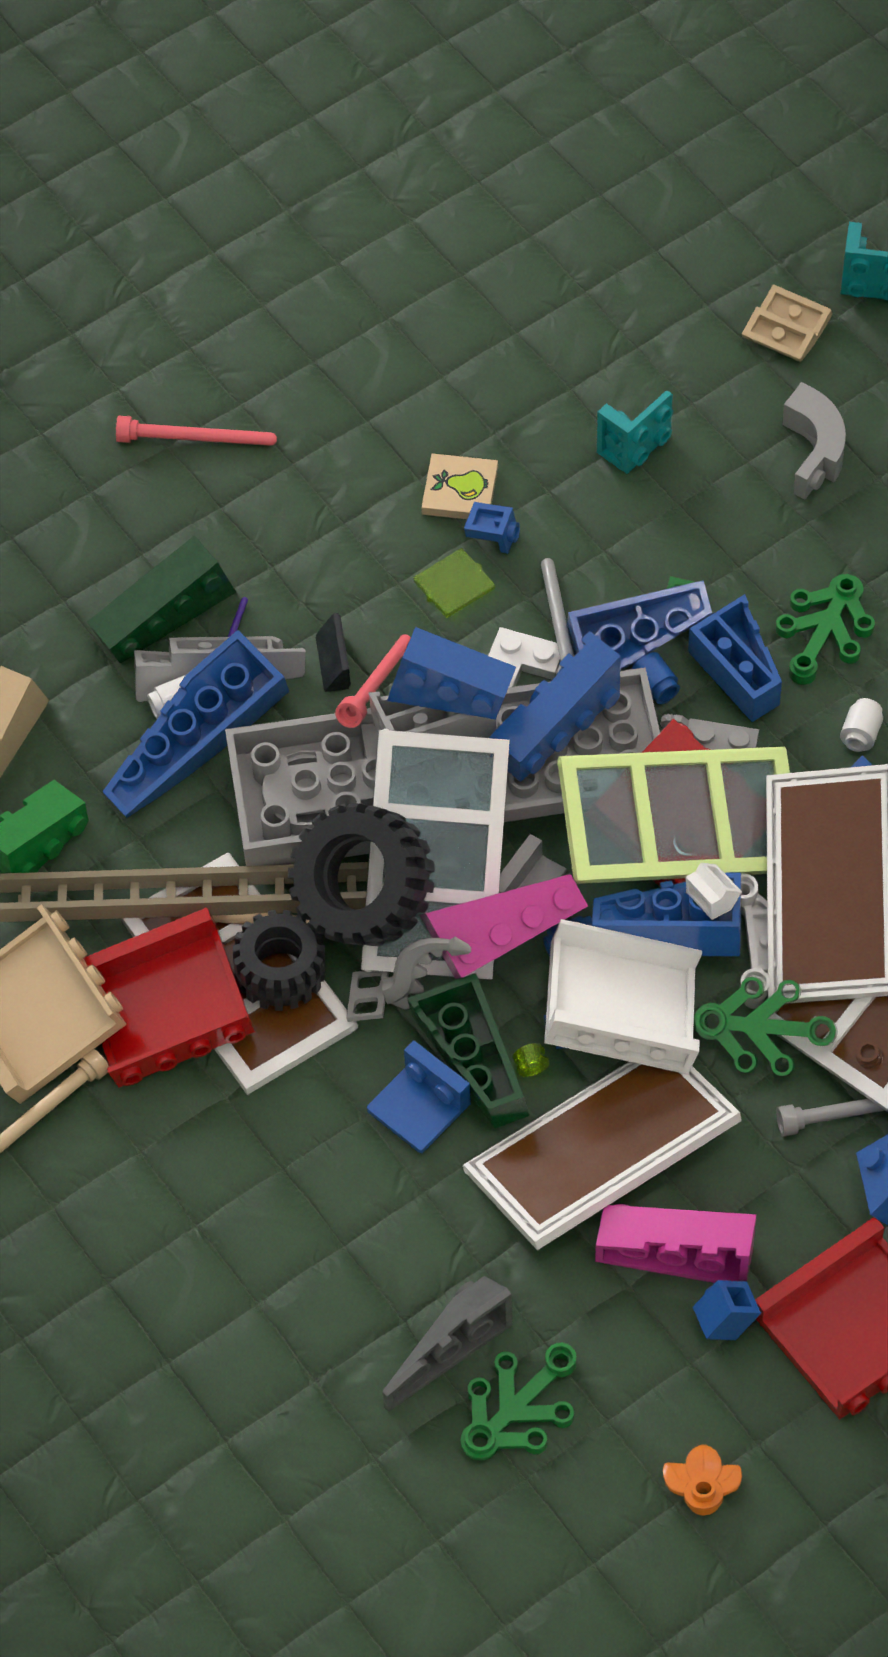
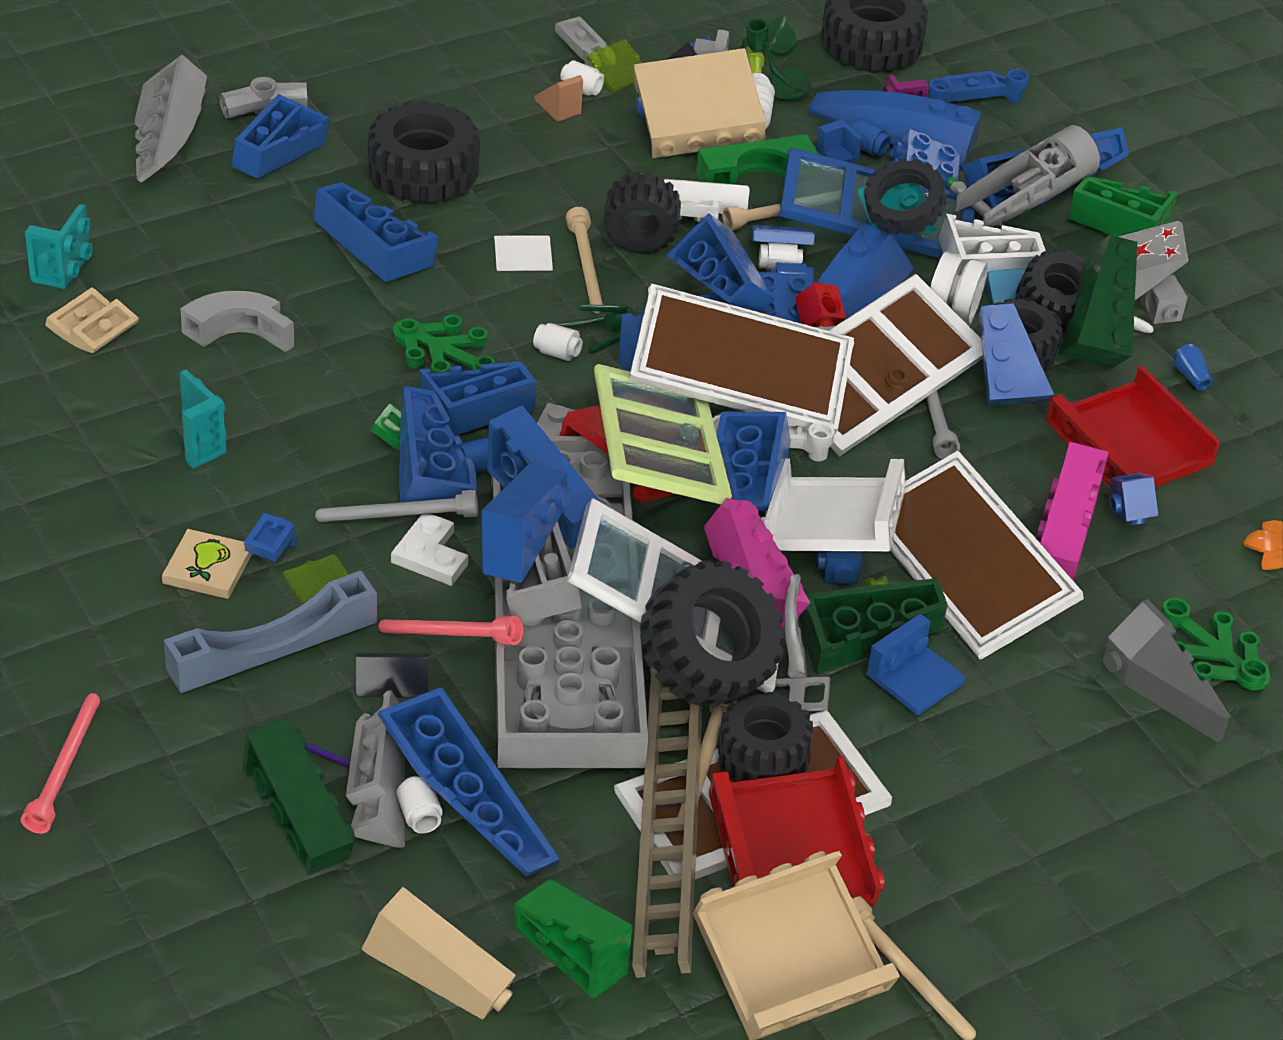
camera: 90 degrees left, 15 degrees down
white piece [686,863,742,920] -> none
green plant [694,976,838,1076] -> none
none -> sand blue arch [164,571,377,693]

